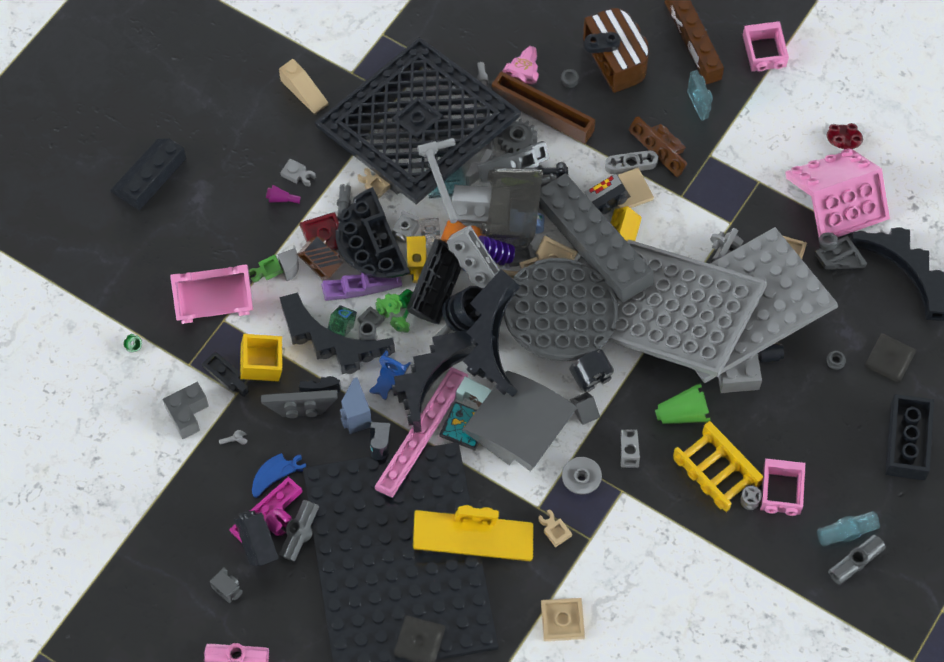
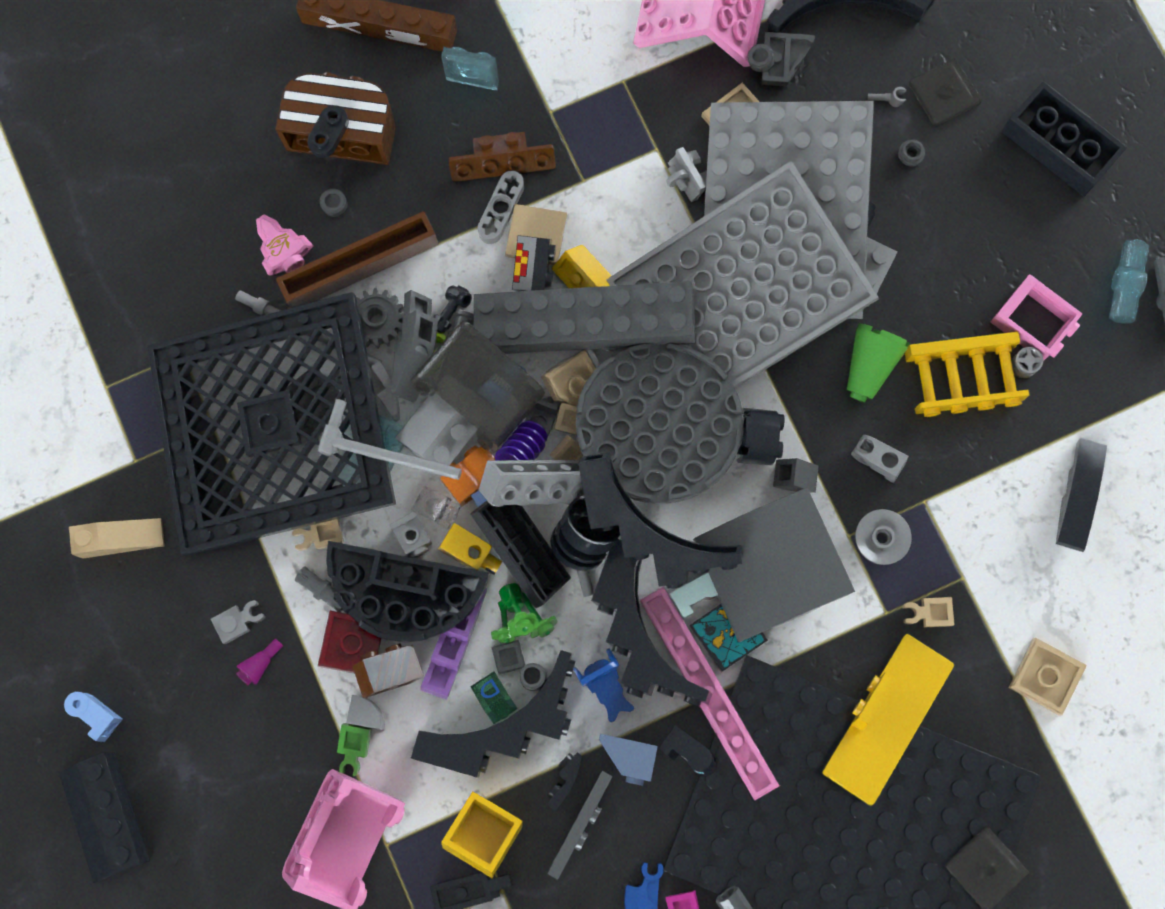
camera: 55 degrees left, 15 degrees up
none -> light blue leg [64,692,122,742]
none -> light grey hand [868,87,906,107]
none -> black slope [1056,437,1107,552]

